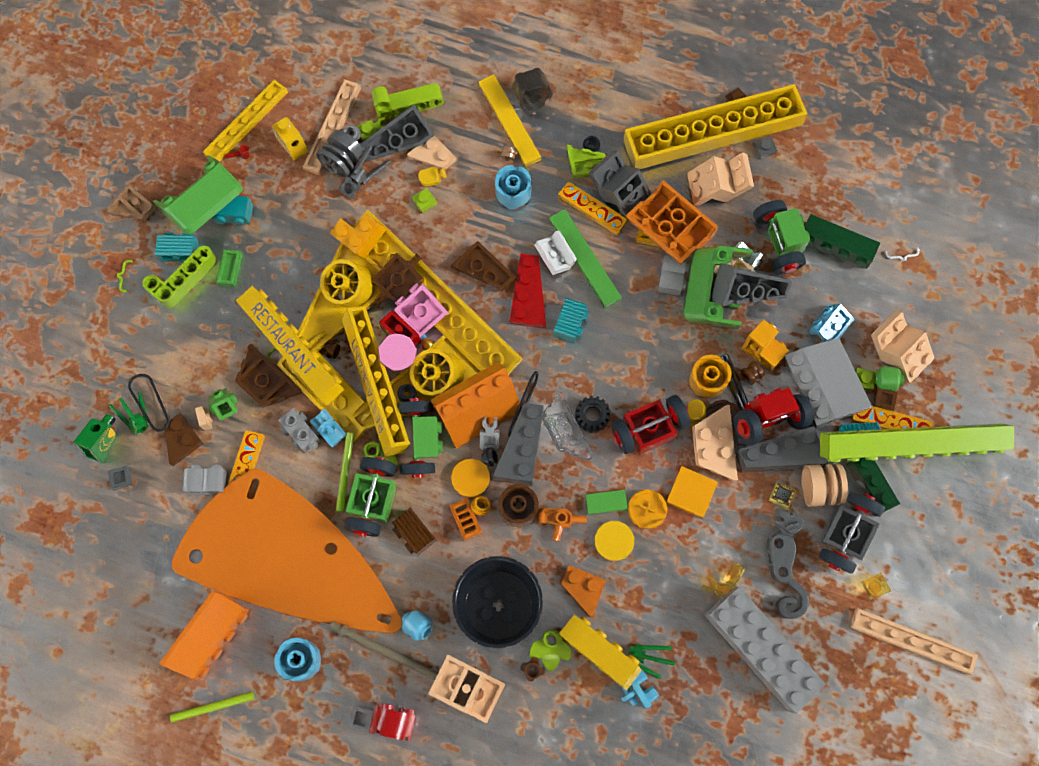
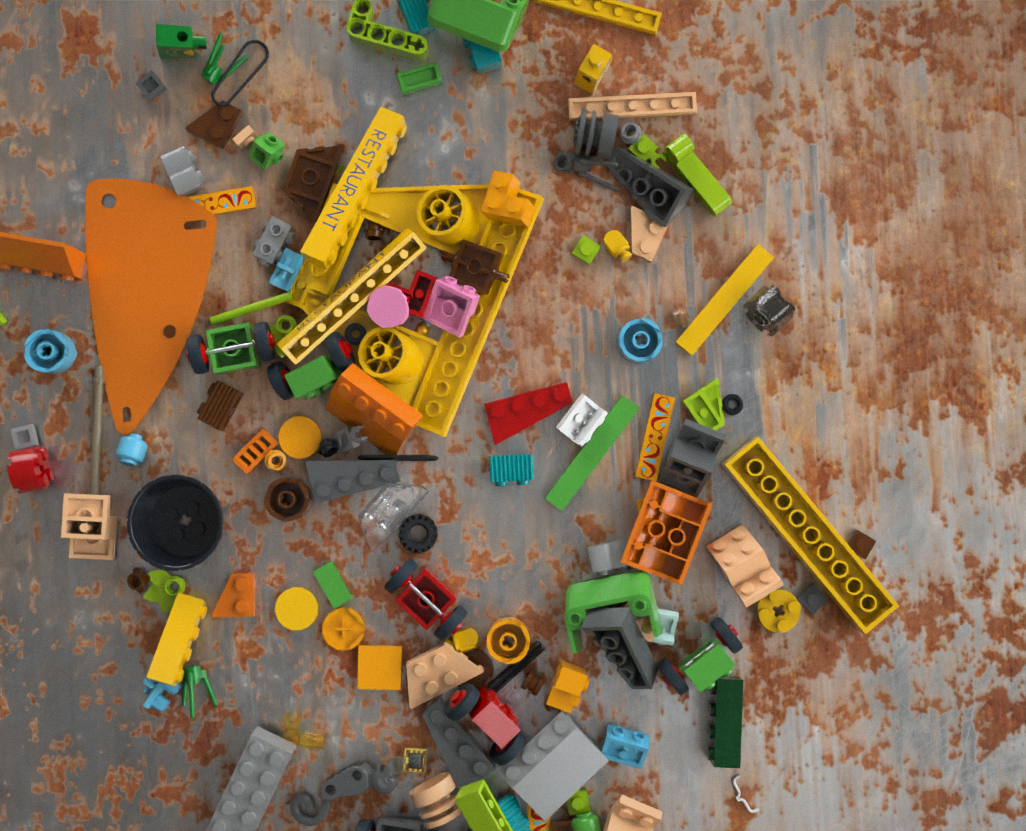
camera: 60 degrees right, 15 degrees up
red hand [225,145,250,159] -> none
reddish brown wing [451,241,516,292] -> none
orange piece [538,508,587,542] -> none
none -> yellow plate [756,589,801,633]

